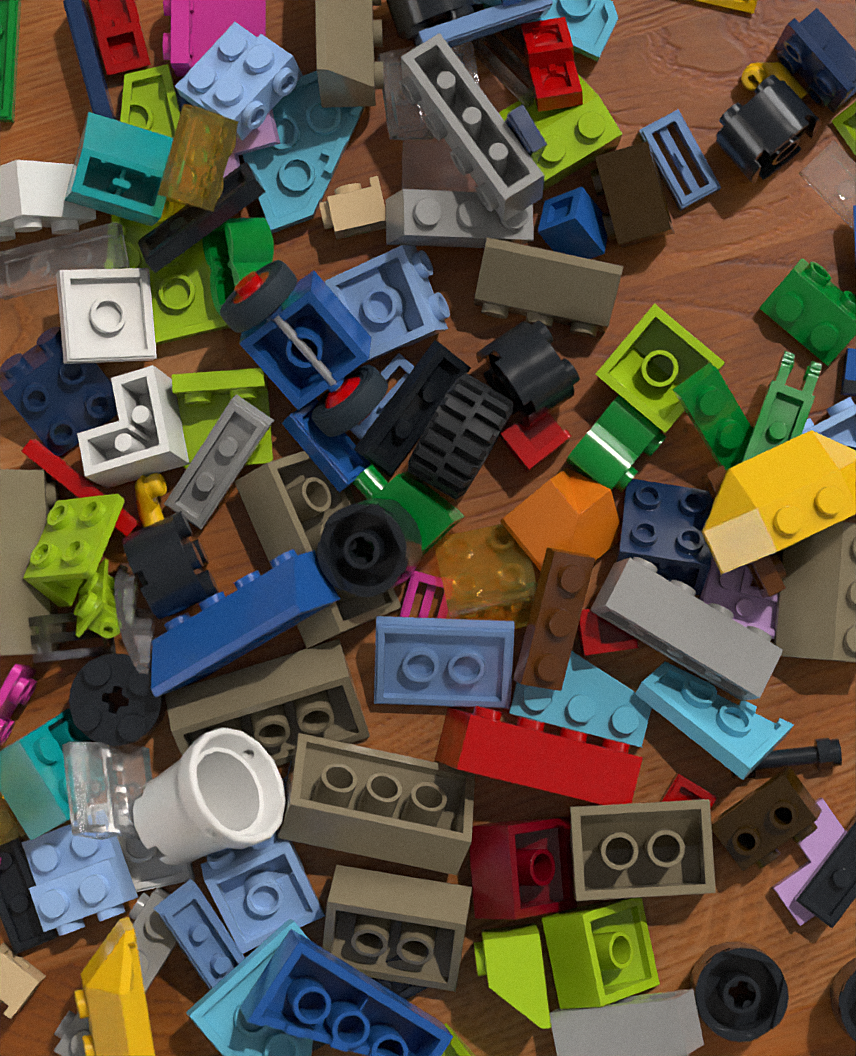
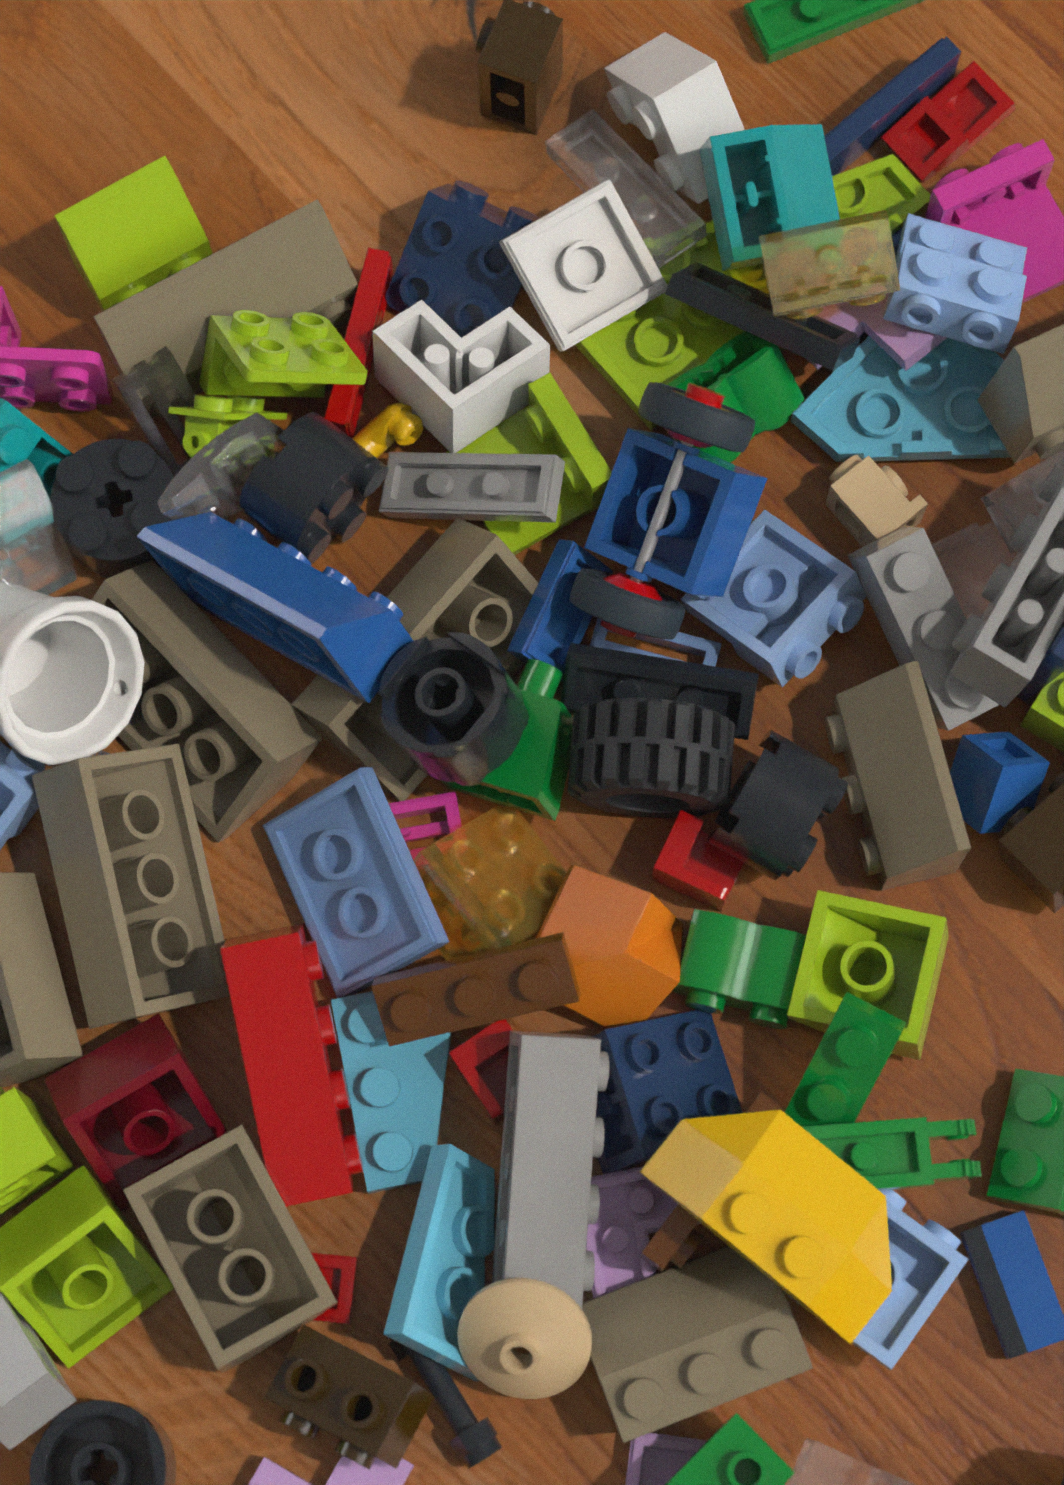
camera: 65 degrees right, 10 degrees down
none -> tan dish [457,1278,592,1399]

